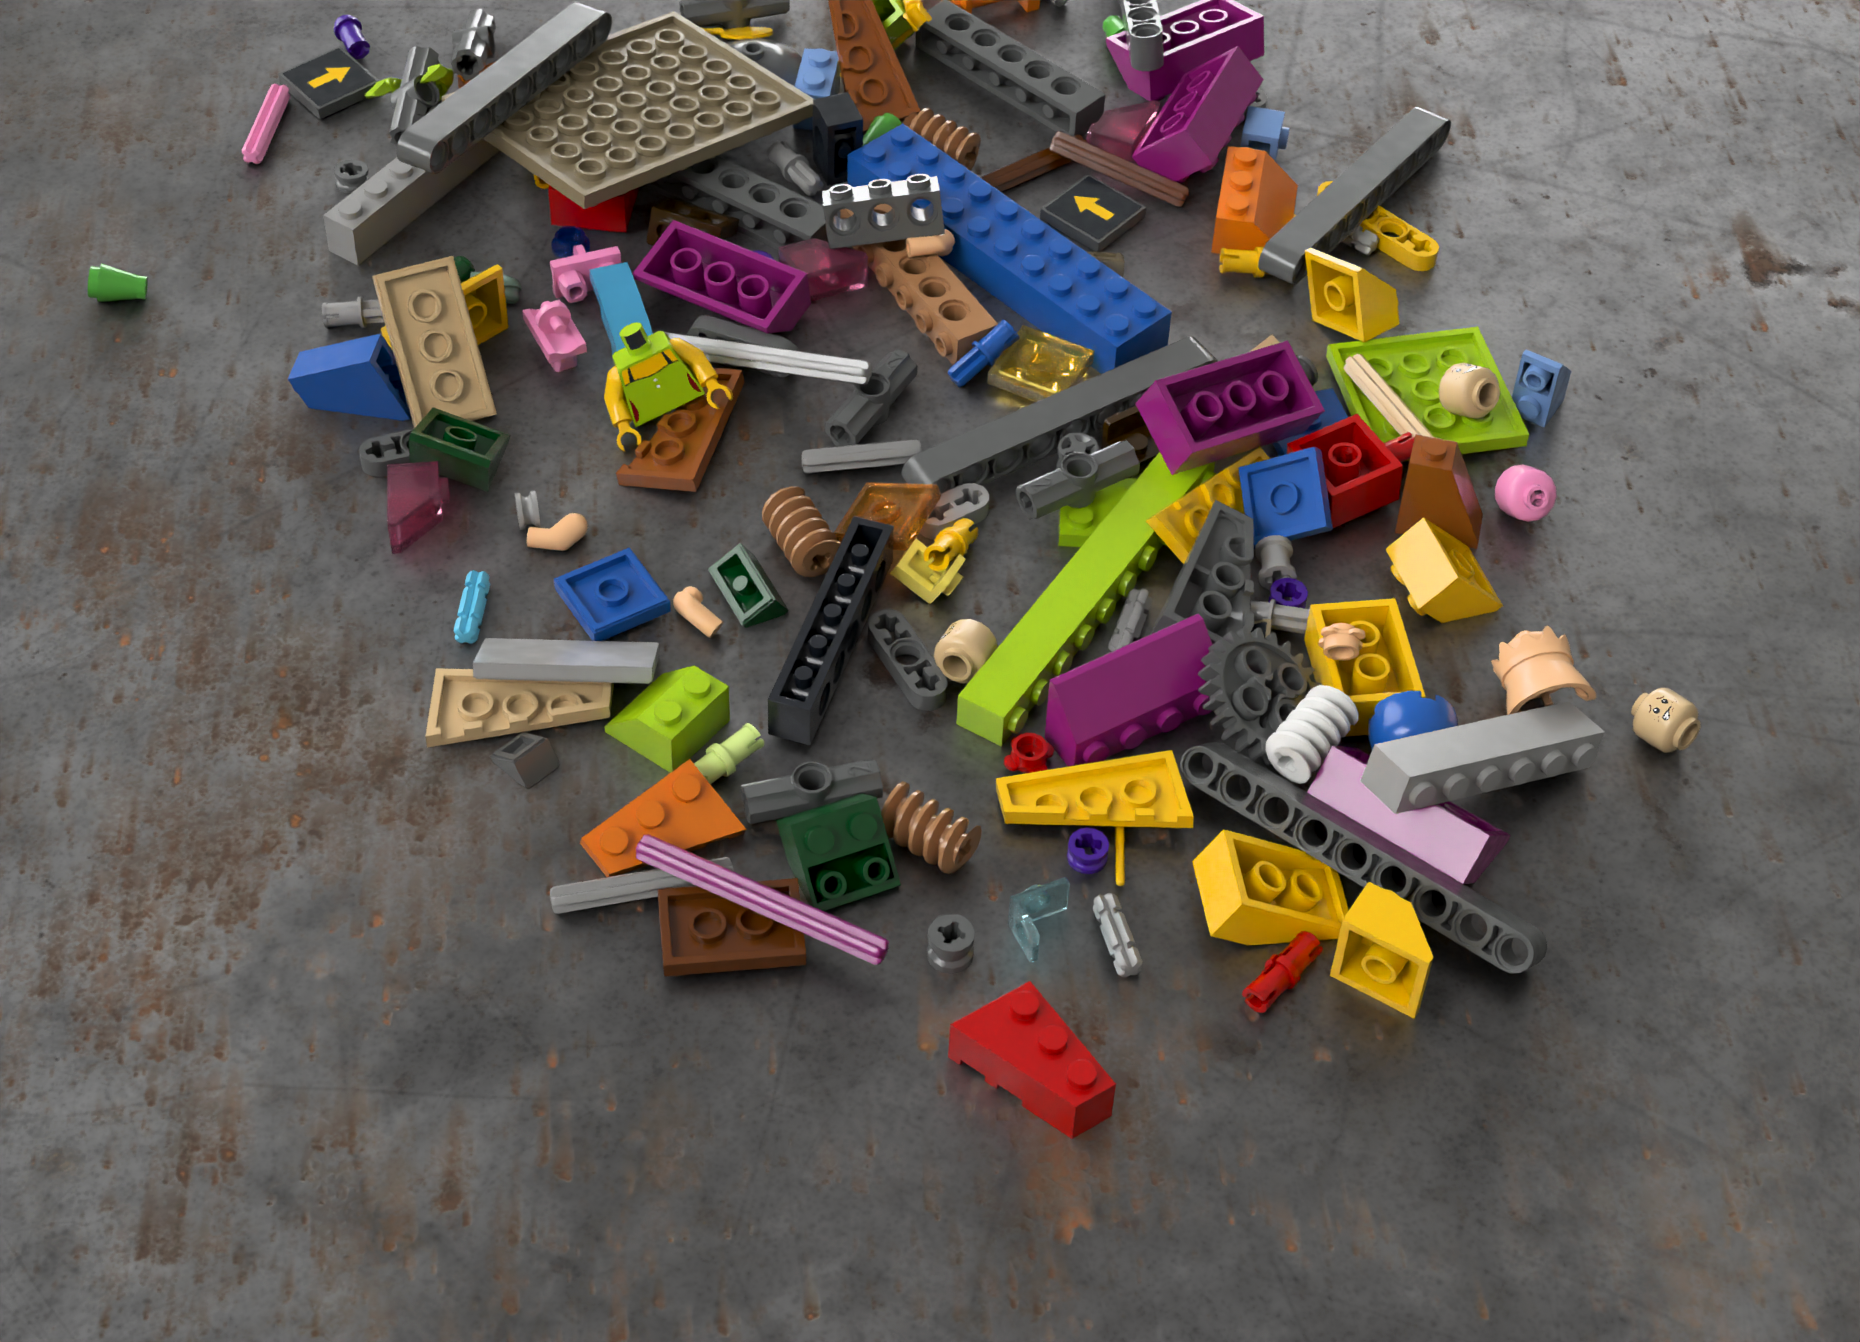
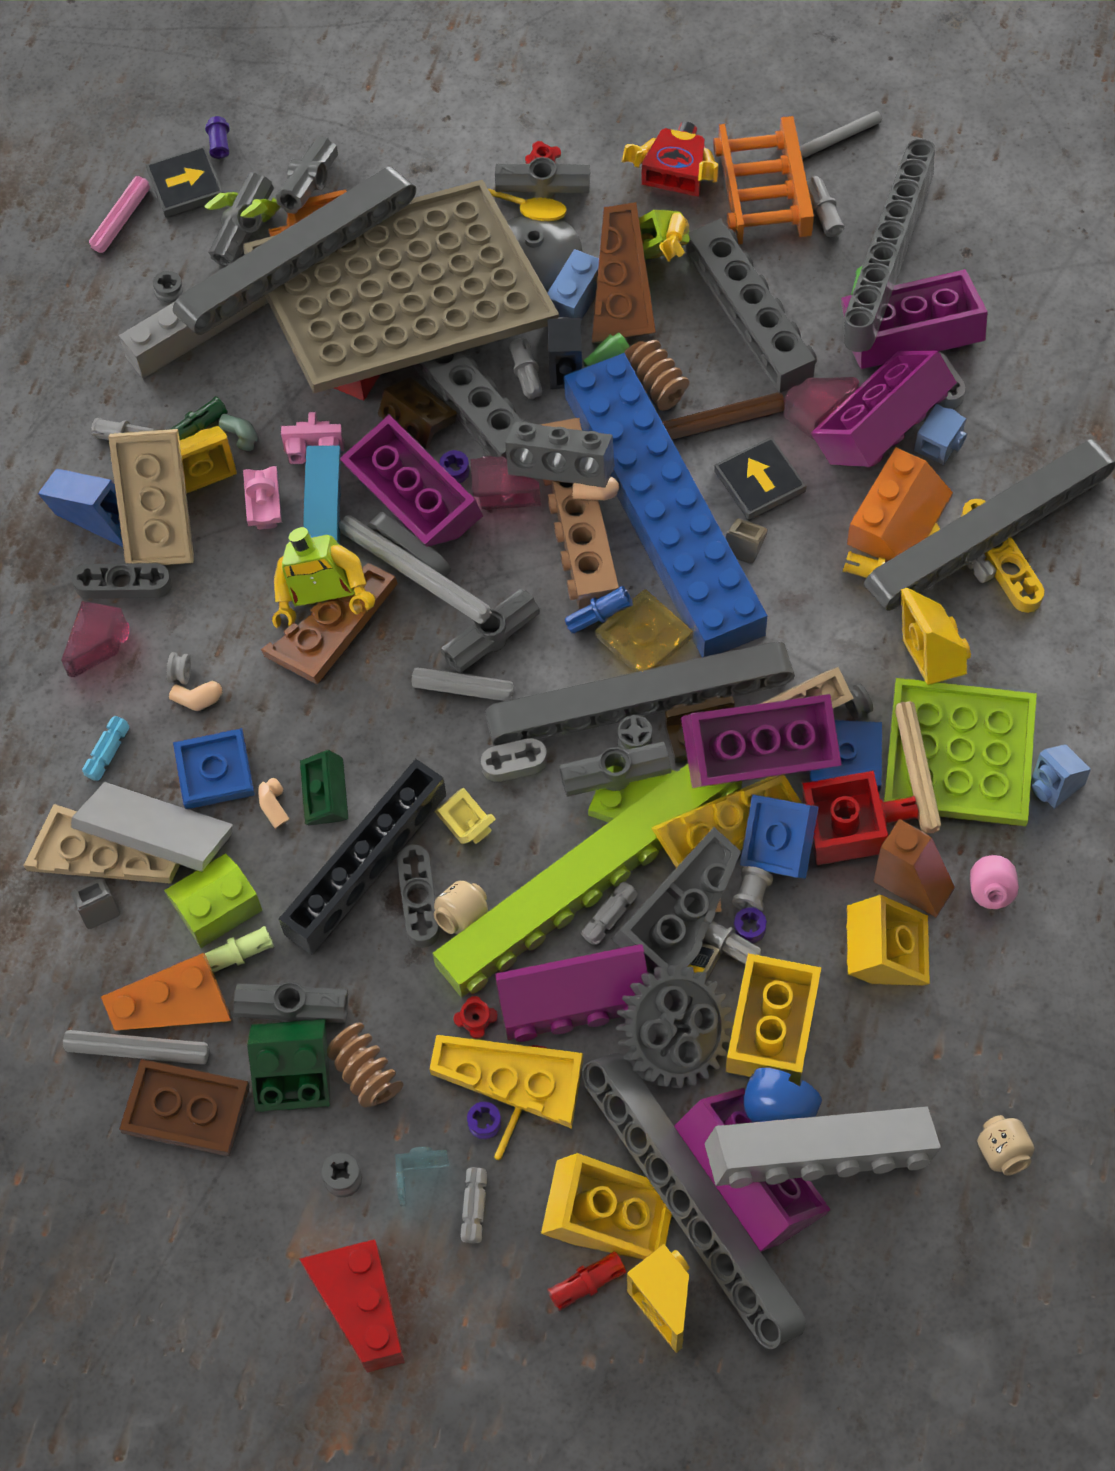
camera: 25 degrees right, 15 degrees up
dark green slope [409,407,511,492] -> none
clear blue plate [551,226,590,259] -> none
axle [636,834,889,965] -> none
medium nougat piece [762,486,840,577] -> none
clear orange tile [834,482,942,551] -> none
yellow pin [924,518,979,571] -> none
reddish brown axle [1050,131,1189,207] -> none
white piece [1265,685,1359,784] -> none
light nougat plate [1318,623,1365,660] -> none
tan head [1439,363,1500,419] -> none
light nougat hat [1491,626,1596,715] -> none

